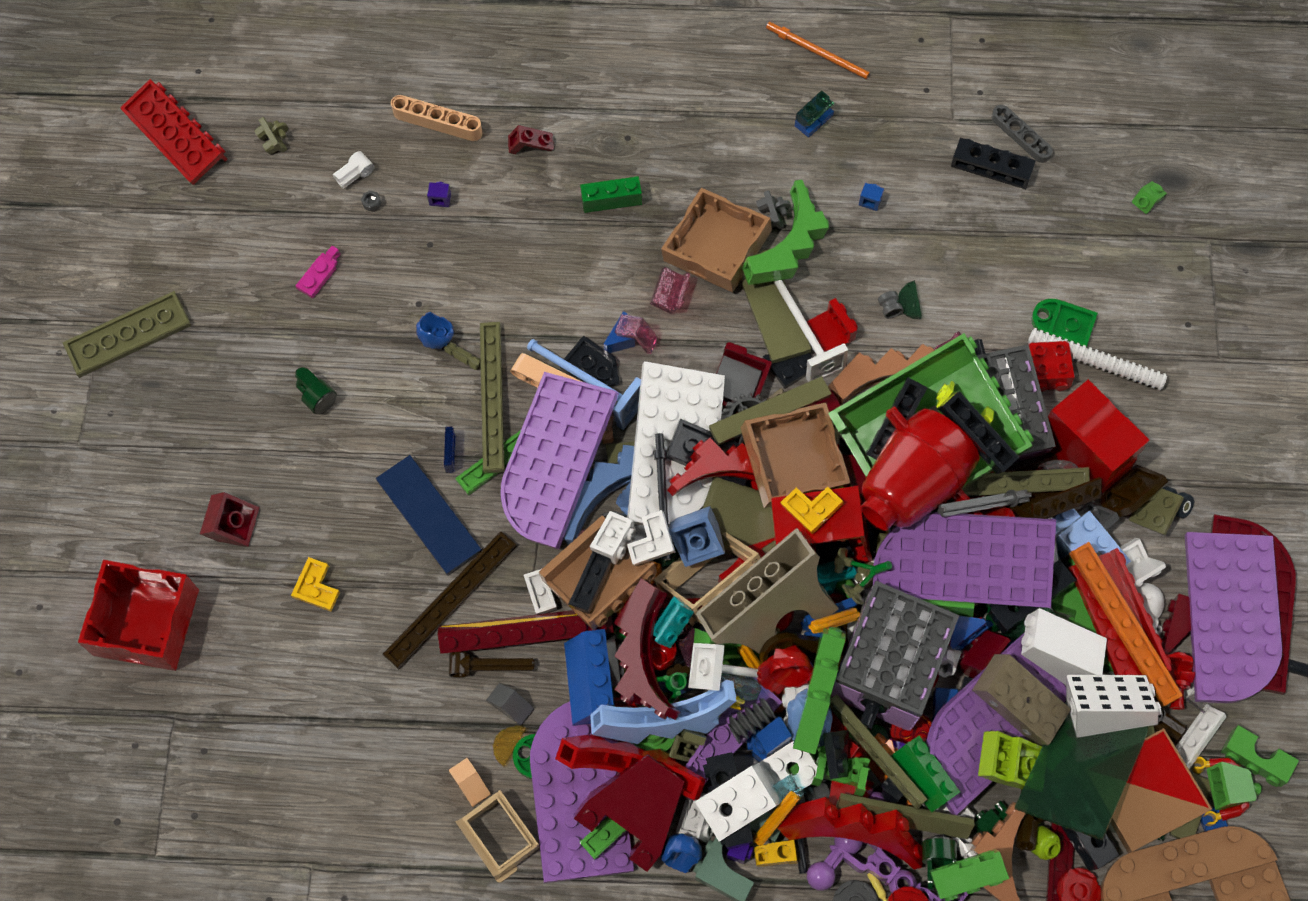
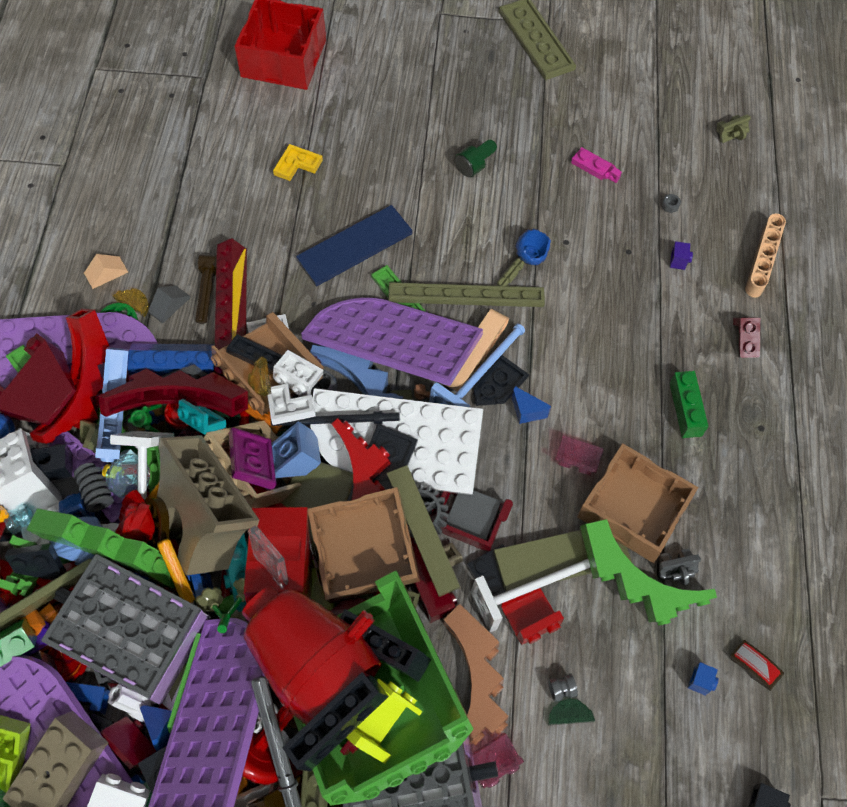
camera: 90 degrees right, 5 degrees down
red bracket [120,79,228,185] -> none
dark red slope [200,492,260,547] -> none
white piece [333,151,374,188] -> none
dark brown tile [382,531,517,670] -> none
clear blue tile [444,426,456,473] -> none
tan piece [455,790,540,883] -> none
clear pink bracket [615,314,657,354] -> none
yellow plate [780,486,844,534] -> none
clear green hips [794,91,834,138] -> none
none -> magenta tile [229,427,276,490]
none -> clear yellow tile [248,357,272,396]
none -> clear tile [248,526,289,589]
none -> slope [730,640,784,691]

